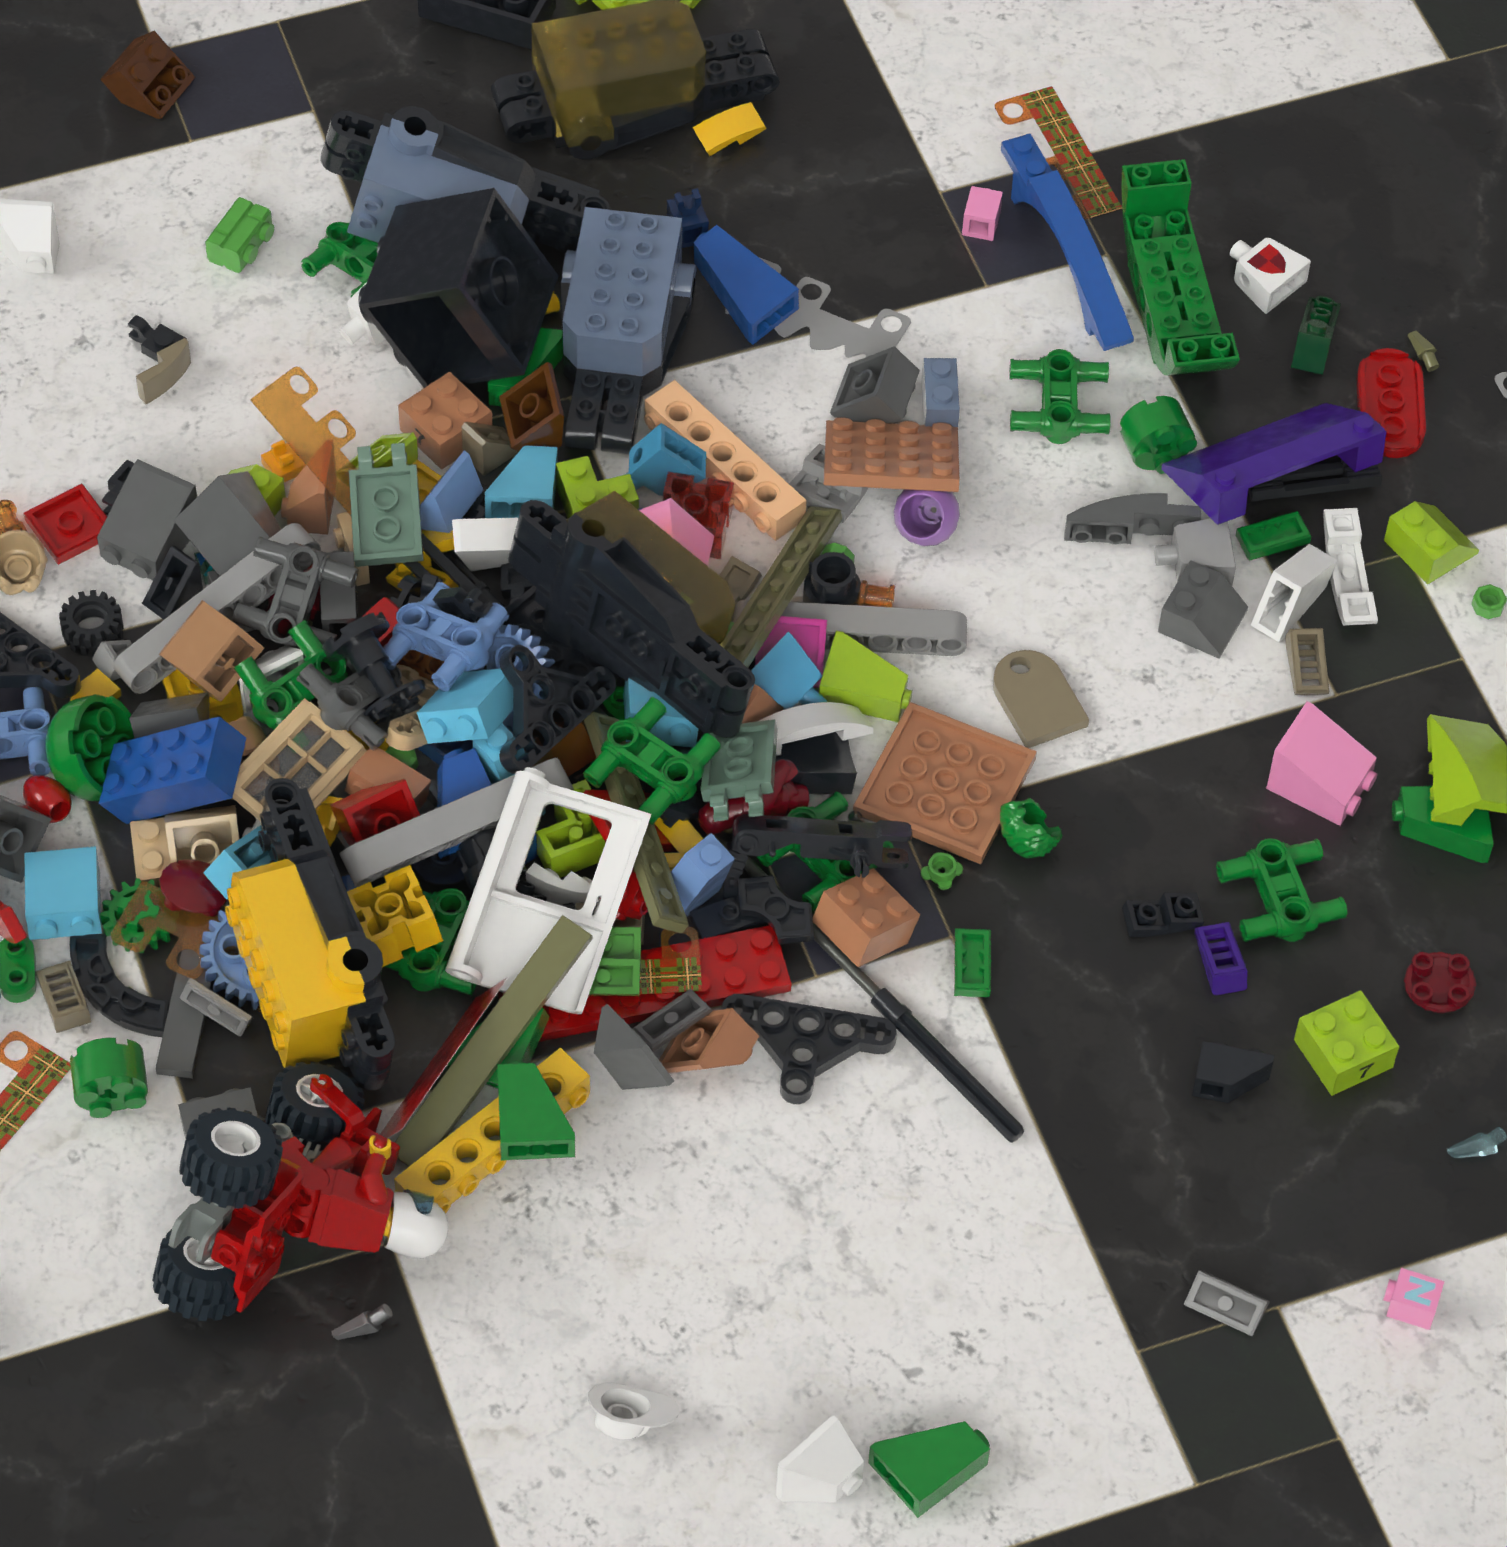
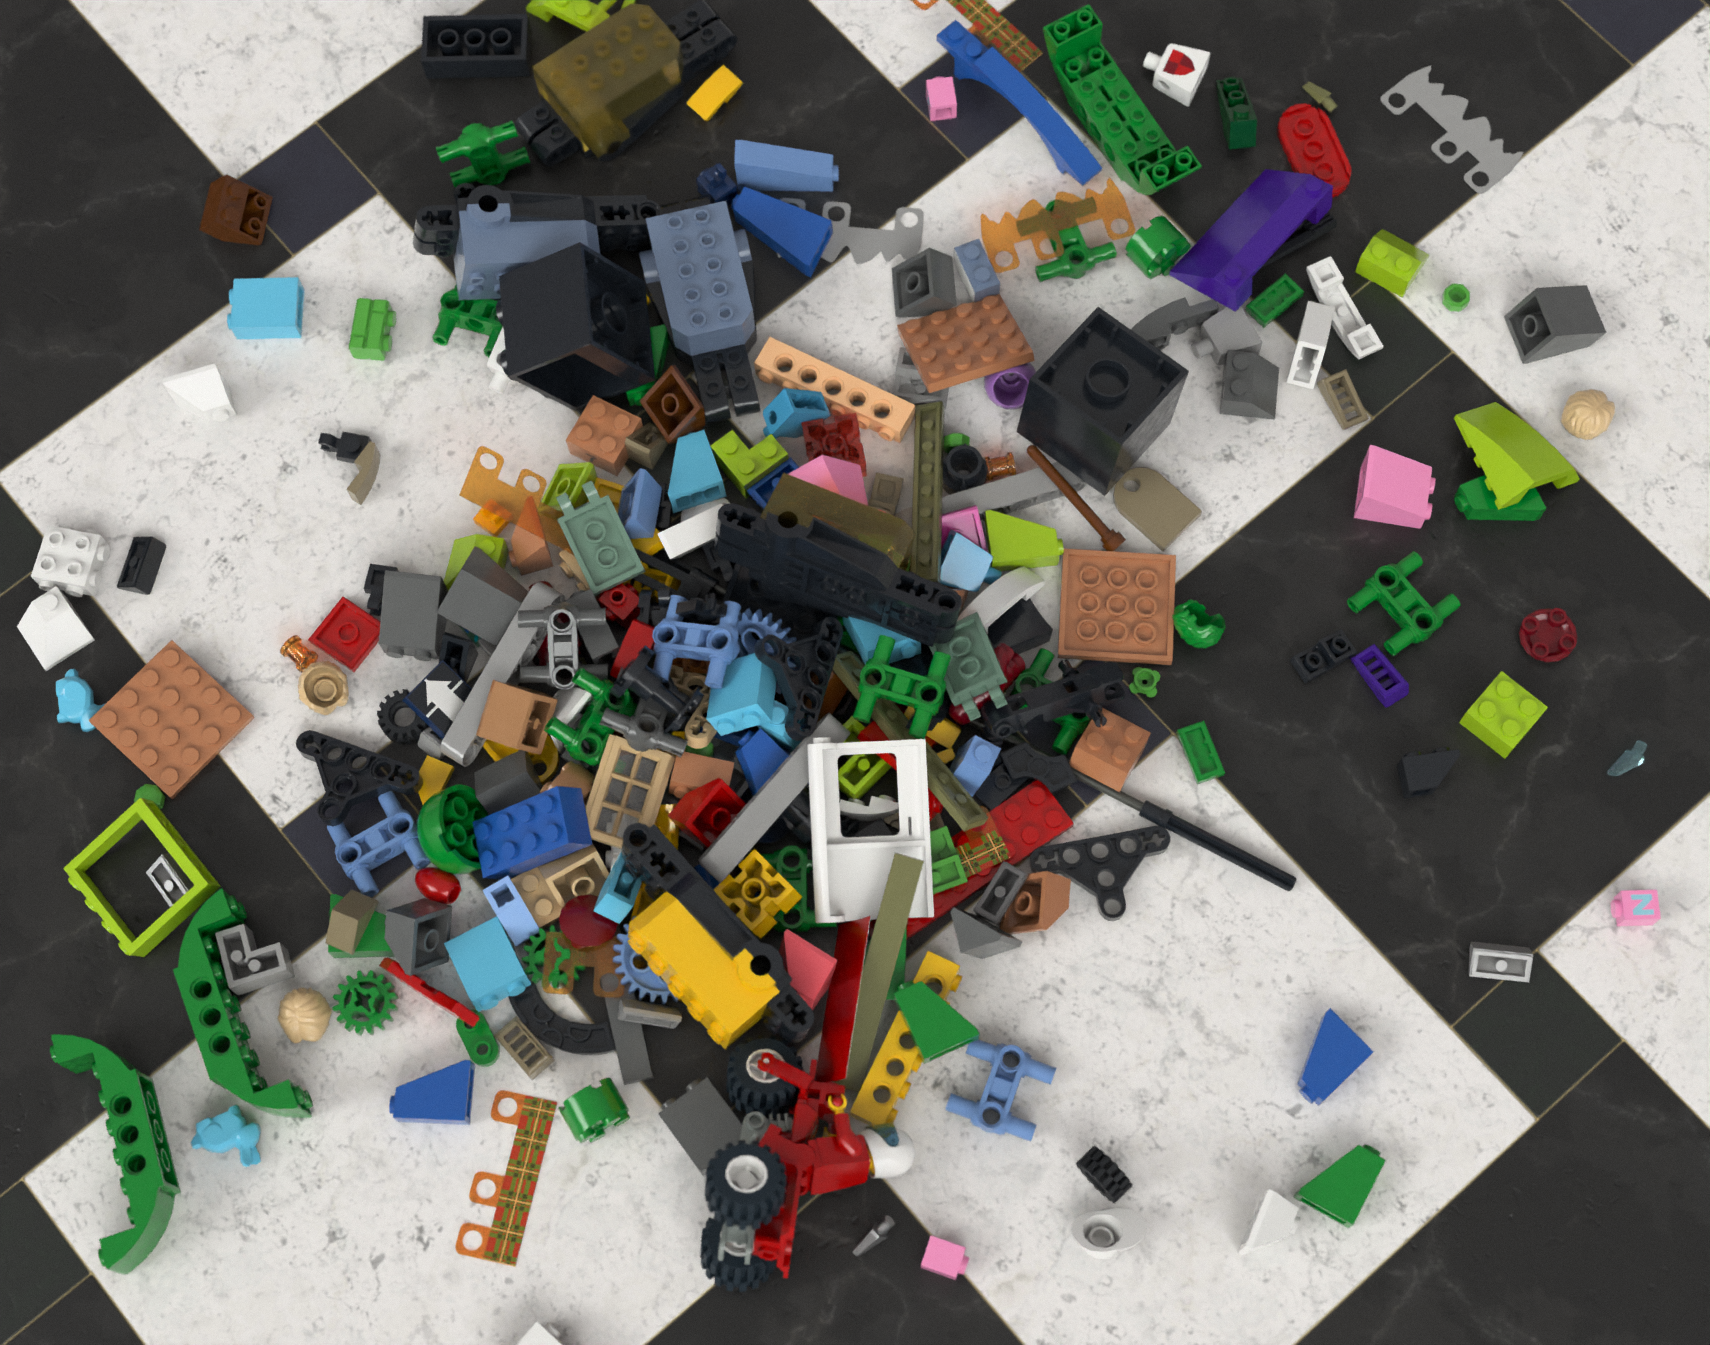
camera: 15 degrees left, 15 degrees up
none -> medium azure brick [227,277,304,340]
none -> tile [403,660,472,739]
none -> green piece [436,120,531,188]
none -> light blue slope [482,876,539,947]
none -> red brick [598,583,641,629]
none -> medium blue slope [734,140,839,192]
none -> coral slope [779,929,837,1011]
none -> bright pink brick [921,1235,969,1280]
none -> medium blue piece [945,1039,1056,1141]
none -> clear orange piece [981,178,1135,273]
none -> black piece [1016,307,1189,496]
none -> reddish brown piece [1027,445,1126,551]
none -> black tyre [1076,1146,1132,1203]
none -> blue slope [1297,1008,1374,1106]

